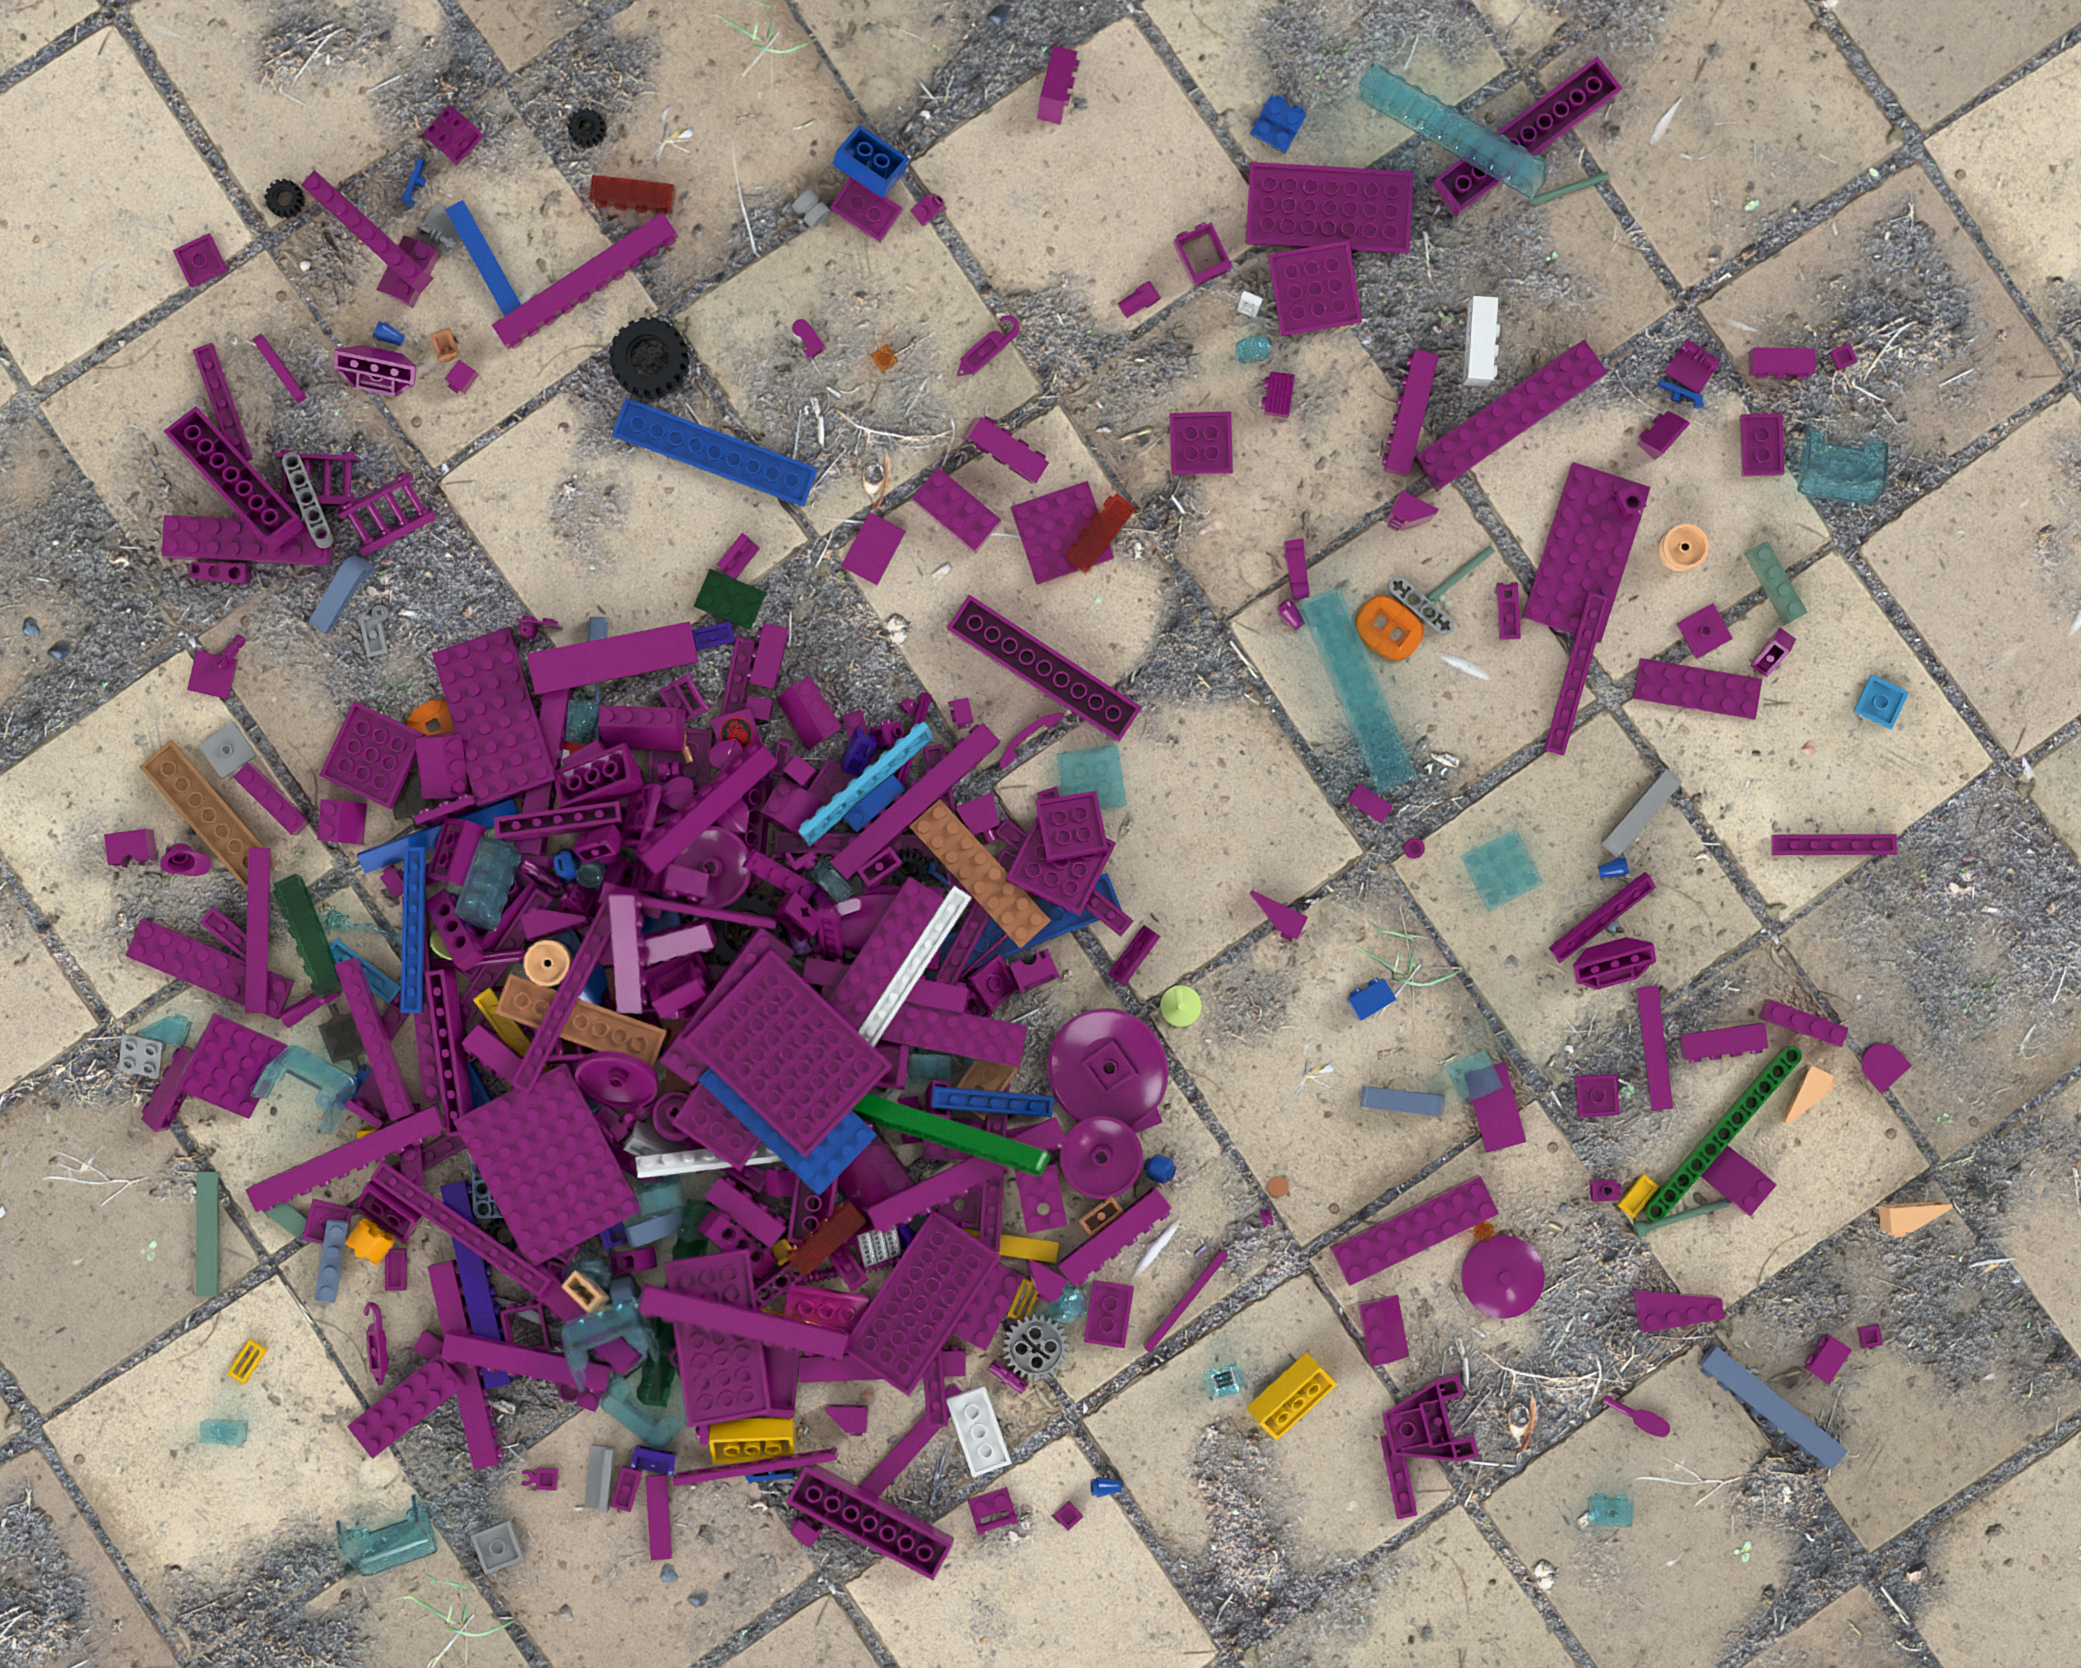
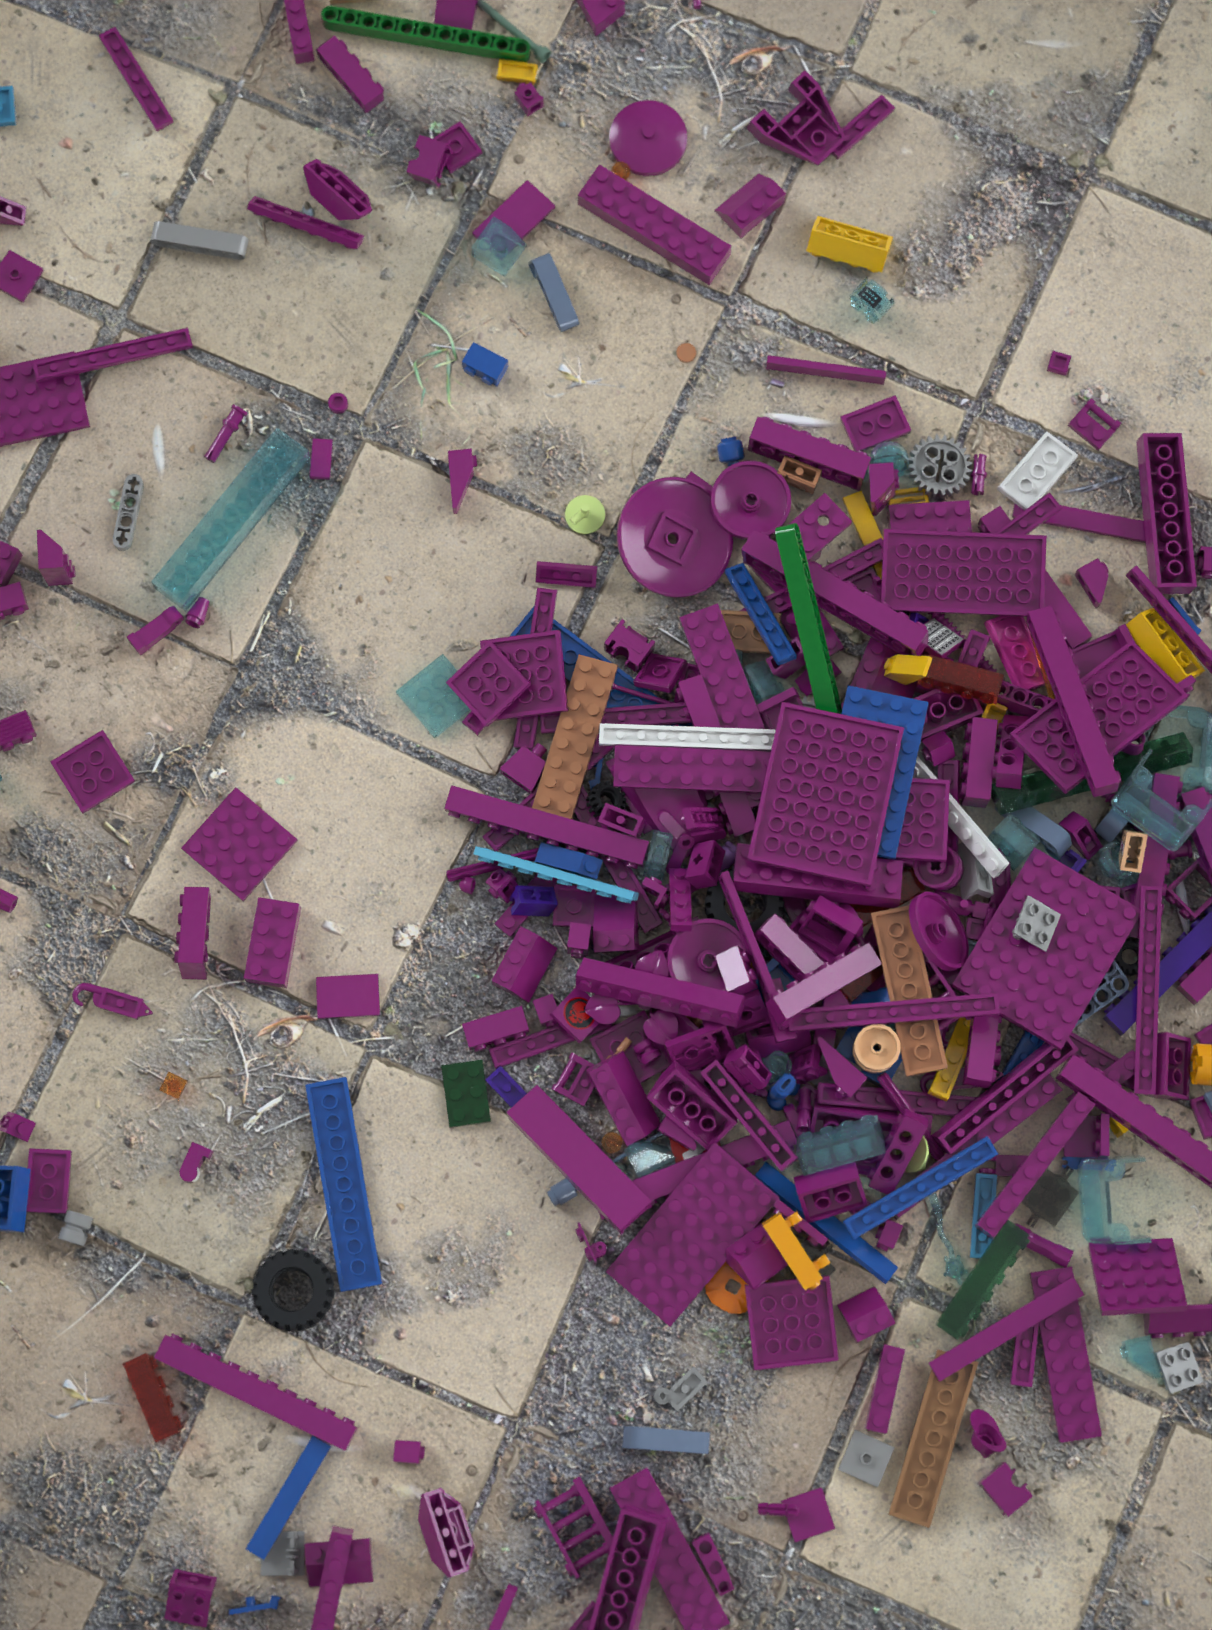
camera: 120 degrees left, 10 degrees down
light grey beam [282,452,333,548] -> none
magenta fence [338,471,436,557] -> none
blue cone [373,321,405,346] -> none
nougat bracket [430,327,458,362] -> none
black tyre [567,108,606,148] -> none
magenta bracket [717,533,760,579] -> none
magenta piece [770,737,793,780] -> none
magenta brick [947,595,1142,743] -> none
magenta brick [948,697,974,730] -> none
magenta slope [999,712,1065,770] -> none
clear red brick [1066,493,1136,576] -> none
blue cone [1090,1477,1122,1498] -> none
magenta bush [1259,1207,1274,1227] -> none
orange piece [1354,595,1424,661] -> none
sand green bar [1426,546,1495,602] -> none
clear light blue plate [1460,829,1544,912] -> none
magenta plate [1496,582,1521,640] -> none
blue cone [1598,857,1630,878] -> none
magenta plate [1633,658,1762,720] -> none
magenta tile [1636,985,1673,1111] -> none
none -> magenta pin [204,404,248,463]
none -> magenta piece [406,135,453,188]
none -> clear orange plate [601,1132,622,1153]
none -> light orange brick [762,1211,830,1290]
none -> yellow slope [884,654,933,685]
none -> light grey hinge [1012,895,1061,952]

